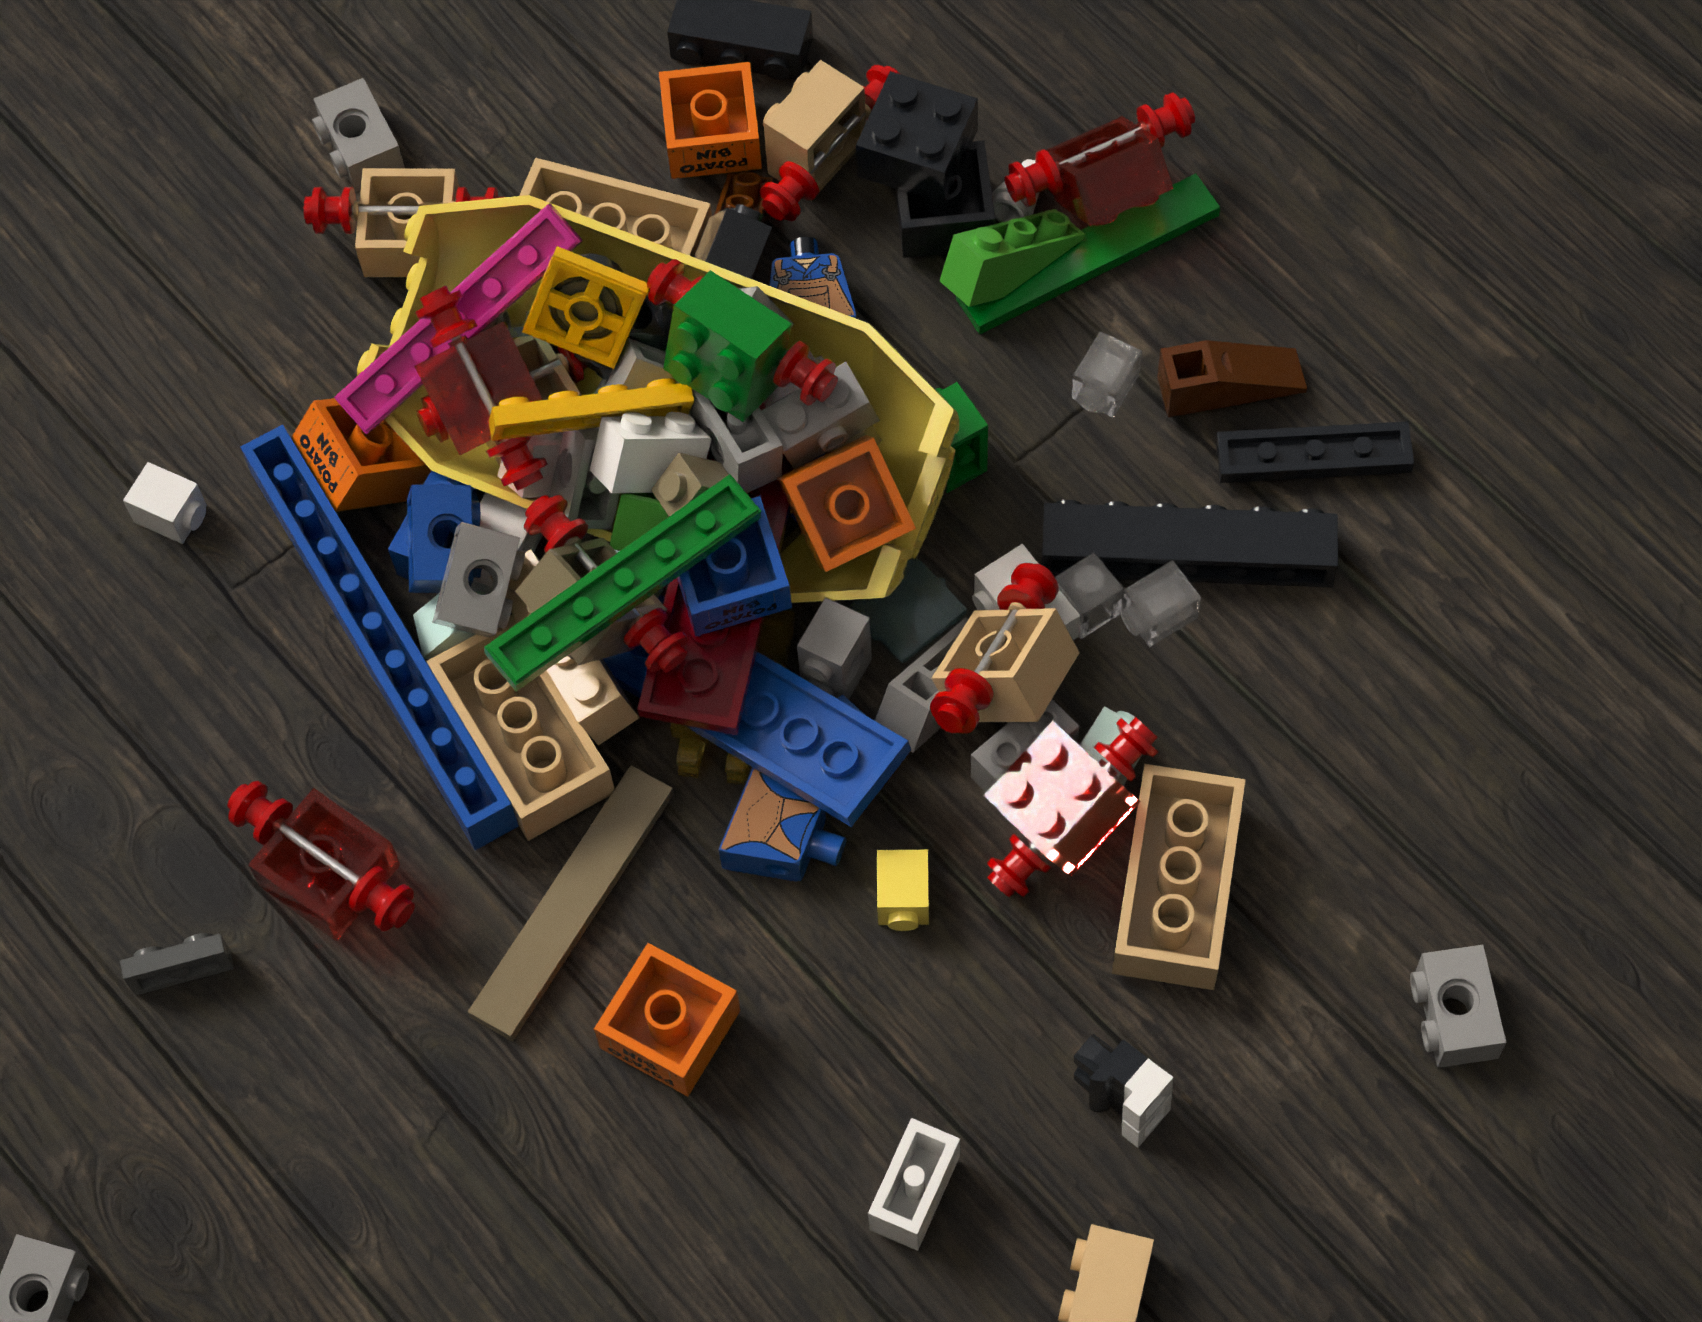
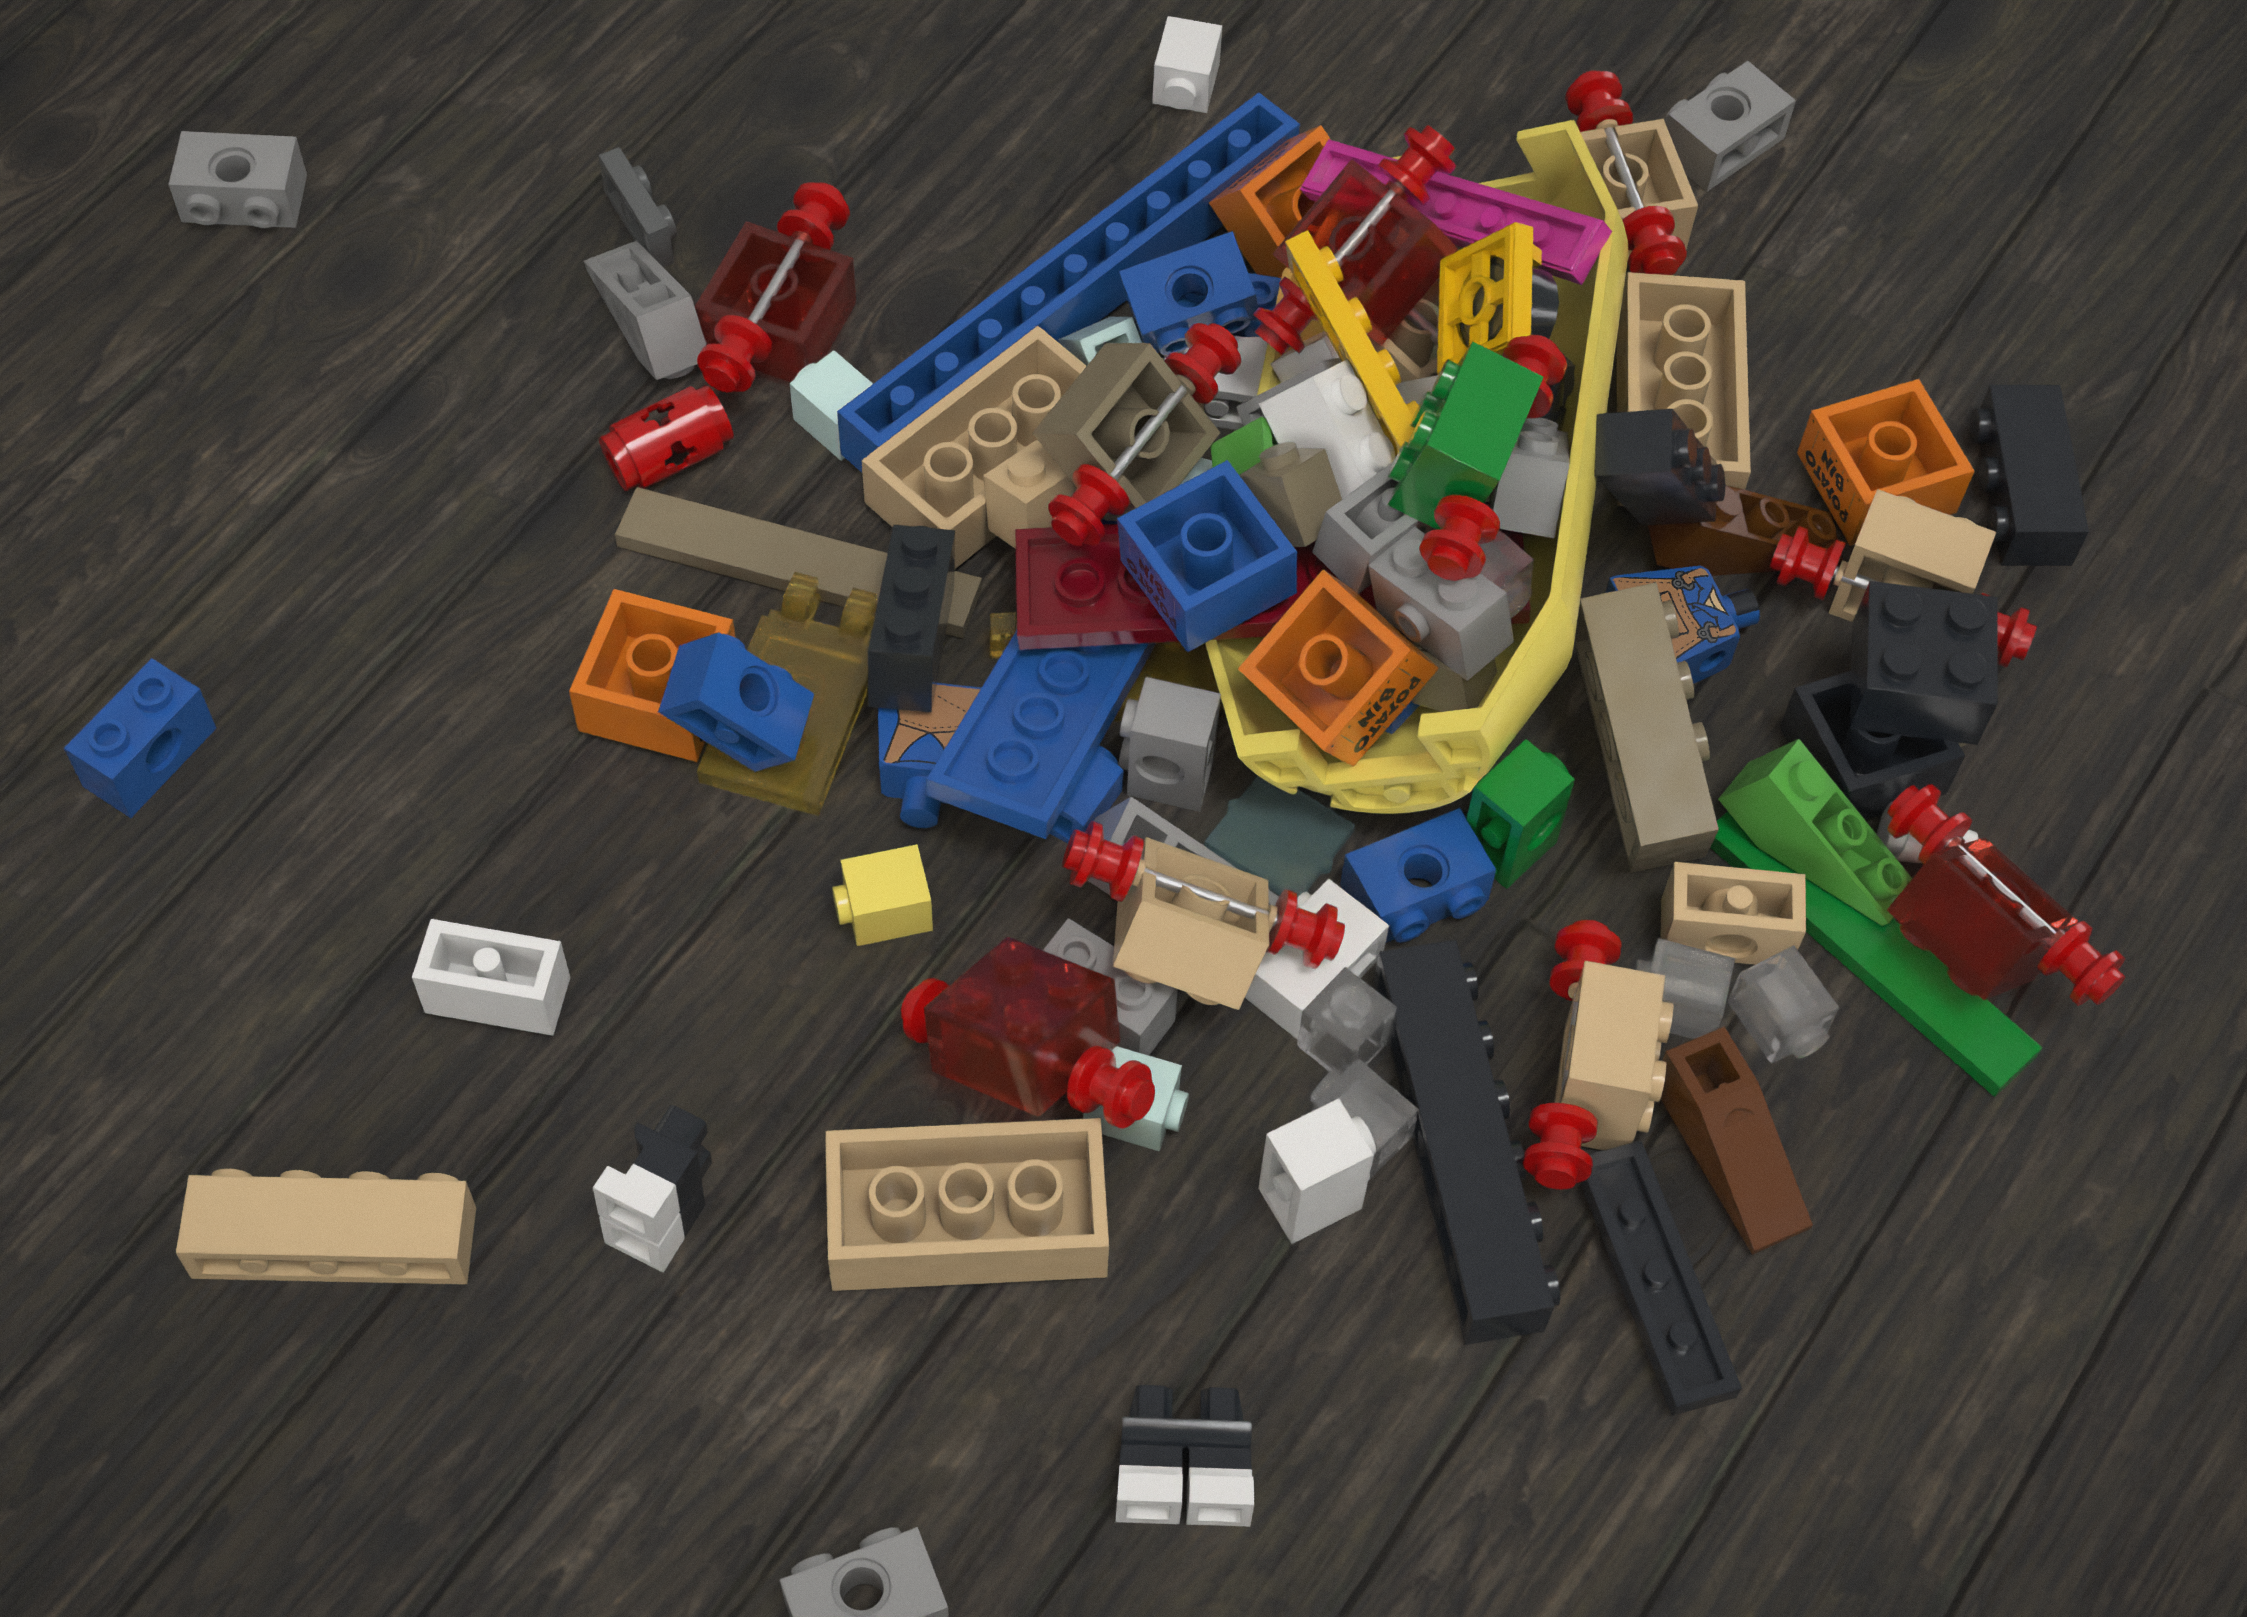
camera: 70 degrees right, 5 degrees down
light grey brick [432,522,525,638] -> none
green tile [484,474,762,692] -> none
none -> light grey slope [584,240,706,380]
none -> red piece [599,385,734,491]
none -> blue brick [658,632,814,772]
none -> clear yellow tile [697,572,877,816]
none -> light aqua brick [790,351,873,461]
none -> black brick [868,524,955,713]
none -> hips [1116,1385,1254,1527]
none -> white brick [1258,1098,1376,1244]
none -> blue brick [1340,808,1496,943]
none -> tan brick [1523,920,1674,1190]
none -> dark tan brick [1574,582,1719,873]
none -> tan brick [1660,862,1806,968]
none -> clear brick [1728,945,1839,1064]

